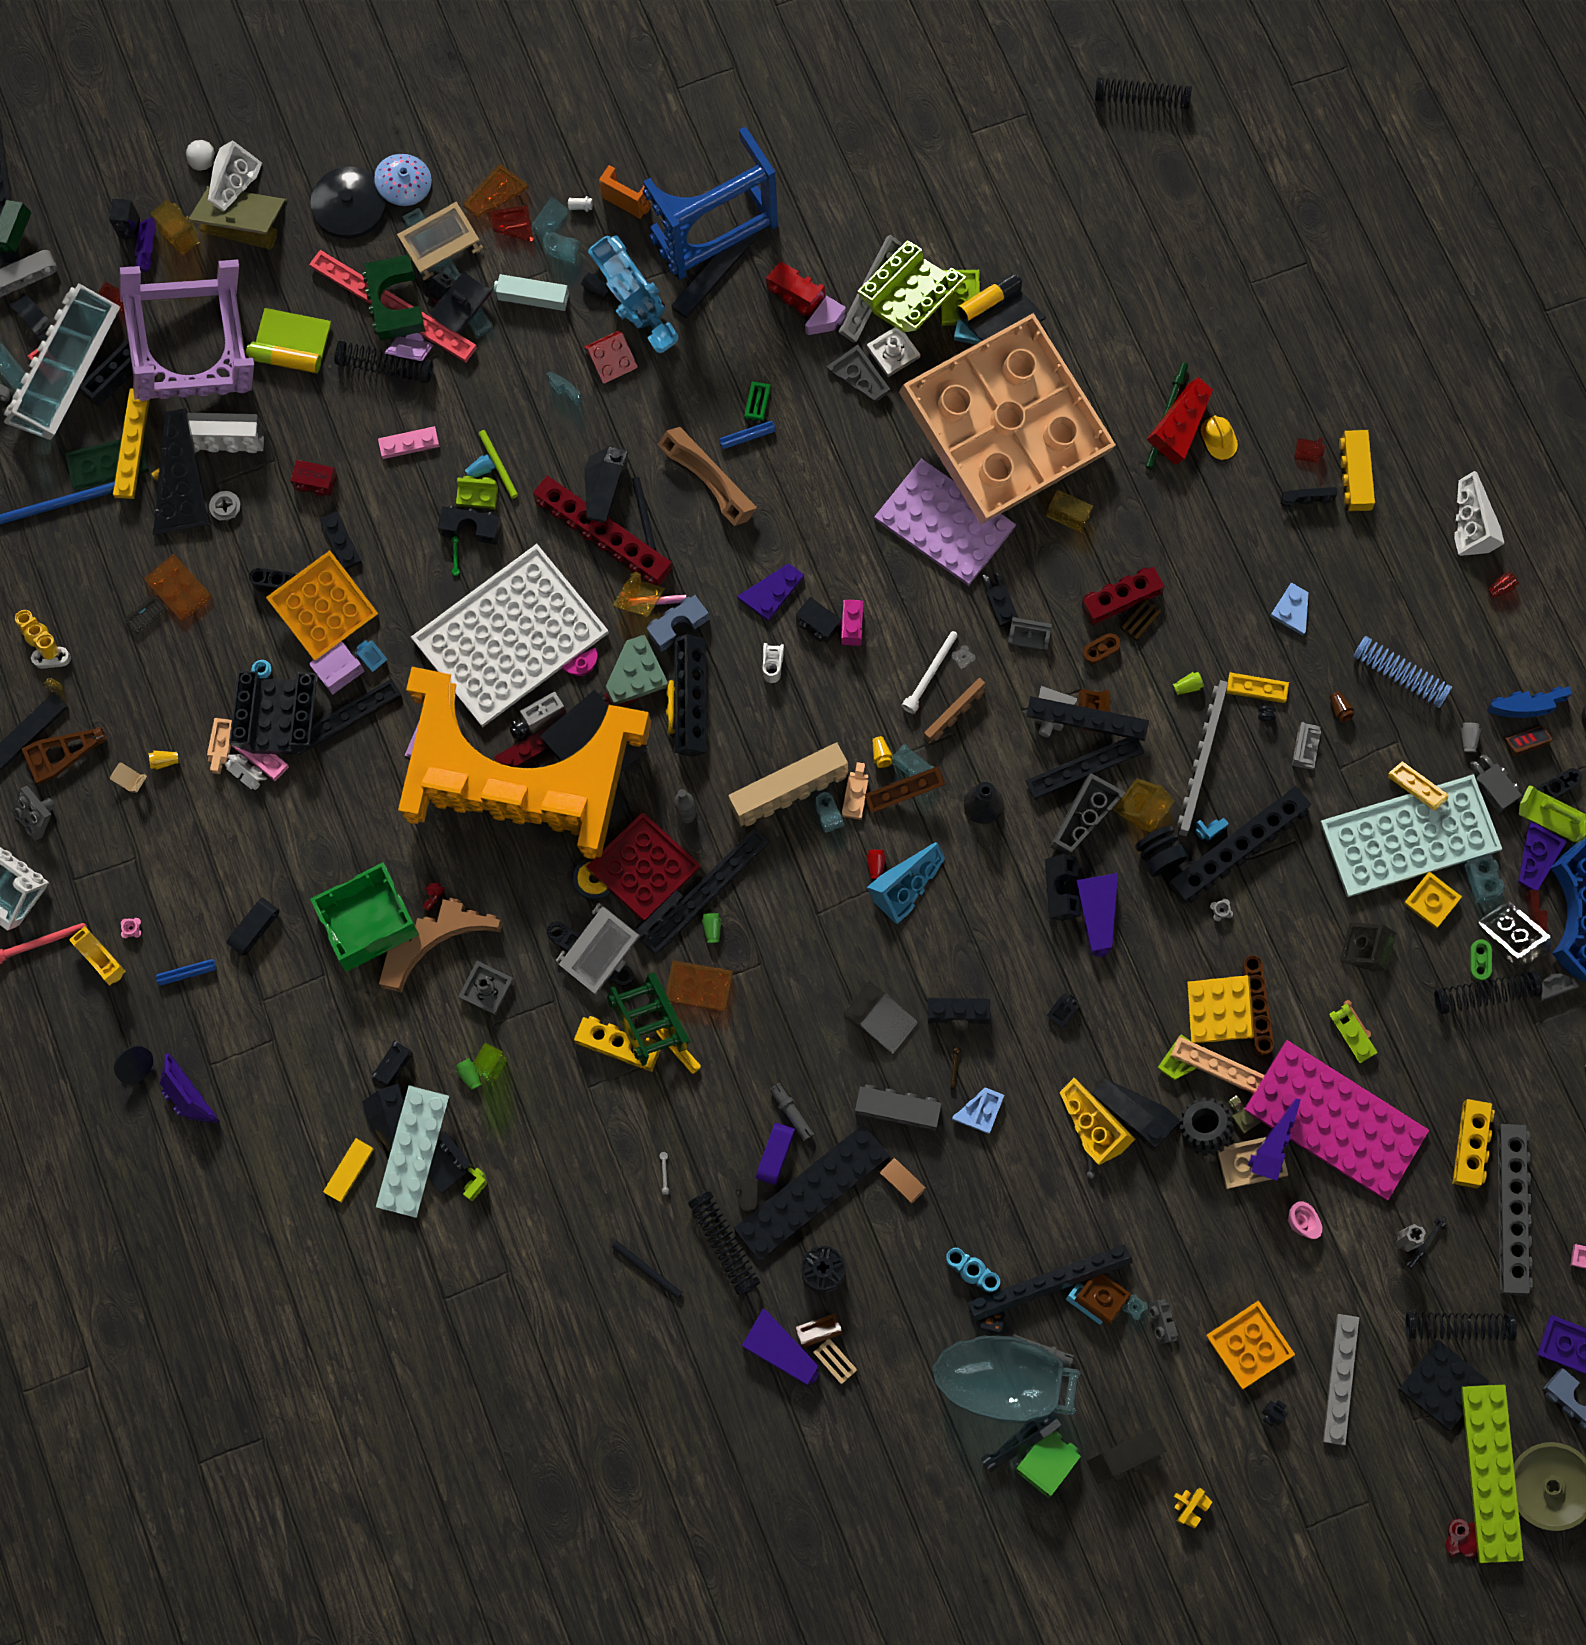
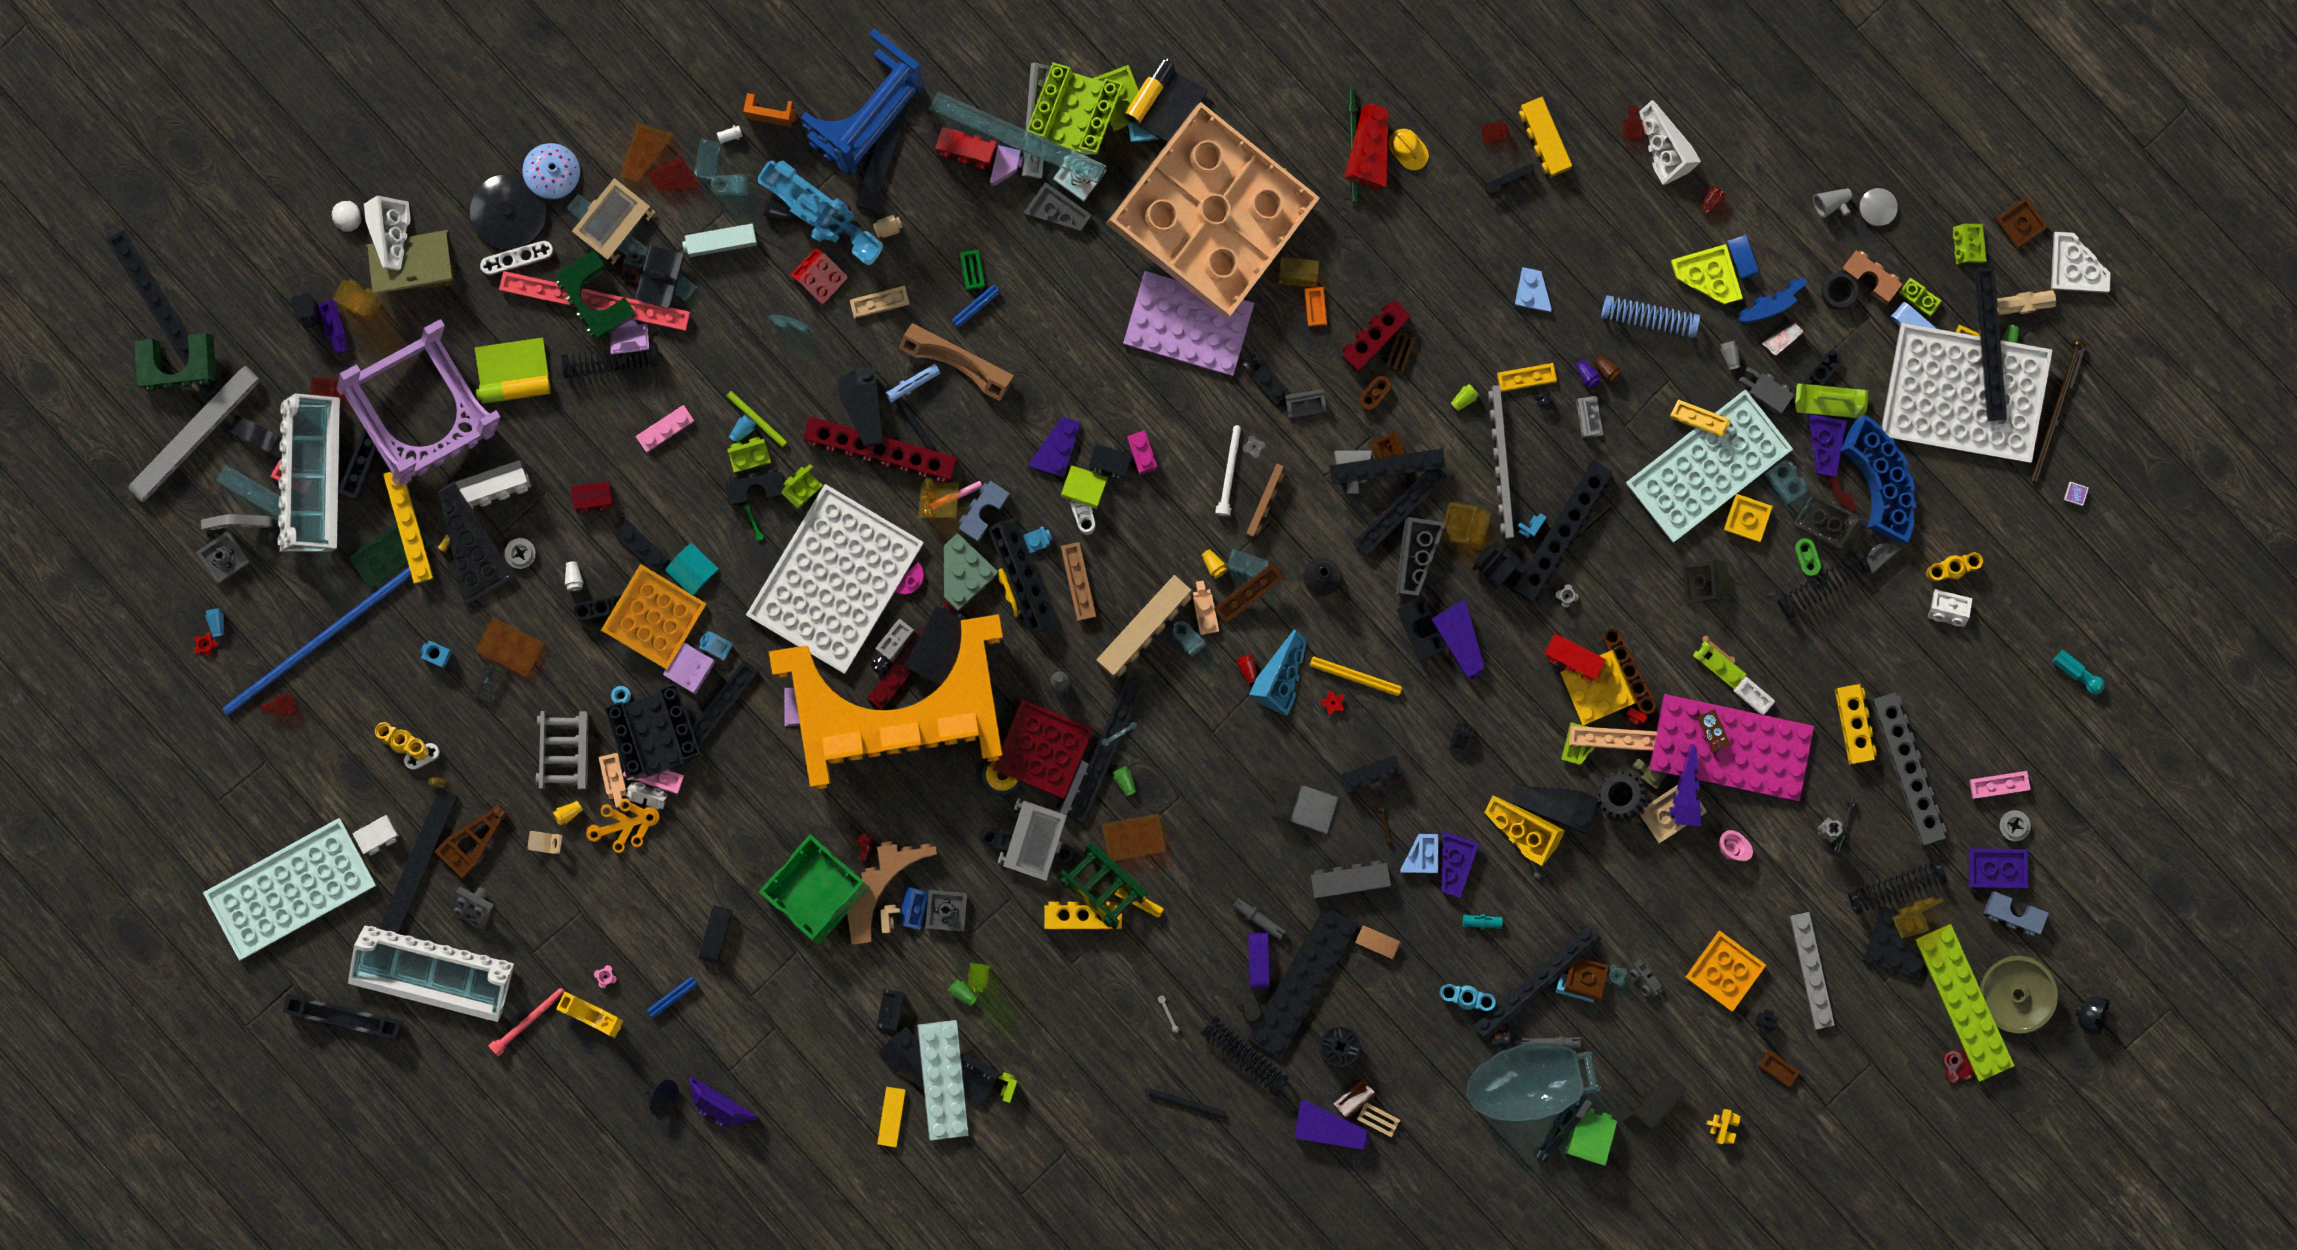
camera: 30 degrees left, 10 degrees up
none -> dark azure brick [420,641,452,669]
none -> white beam [480,241,553,275]
none -> light grey fence [536,711,589,790]
none -> white cone [565,562,584,591]
none -> light orange plant [586,799,659,853]
none -> teal slope [665,543,719,596]
none -> lime bracket [781,464,823,509]
none -> tan tile [849,286,910,319]
none -> tan brick [873,215,903,238]
none -> tan bracket [880,905,901,934]
none -> light blue pin [886,364,940,403]
none -> blue slope [898,887,929,930]
none -> clear light blue plate [930,92,1107,184]
none -> dark azure bracket [1023,526,1052,554]
none -> lime slope [1061,466,1108,509]
none -> medium nougat plate [1061,542,1096,621]
none -> clear light blue hinge [1102,722,1137,746]
none -> orange tile [1304,287,1327,327]
none -> yellow axle [1310,657,1402,696]
none -> red plate [1320,690,1344,715]
none -> dark purple wing [1442,831,1480,899]
none -> teal pin [1463,914,1502,930]
none -> red wedge [1544,633,1608,683]
none -> dark purple cone [1575,359,1601,388]
none -> clear red plate [1622,106,1642,140]
none -> red plate [1625,707,1647,725]
none -> neon yellow plate [1671,244,1743,305]
none -> reddish brown tile [1697,709,1730,752]
none -> blue slope [1728,235,1759,279]
none -> white plate [1734,676,1775,715]
none -> reddish brown tile [1757,1050,1801,1088]
none -> clear yellow bracket [1892,896,1943,938]

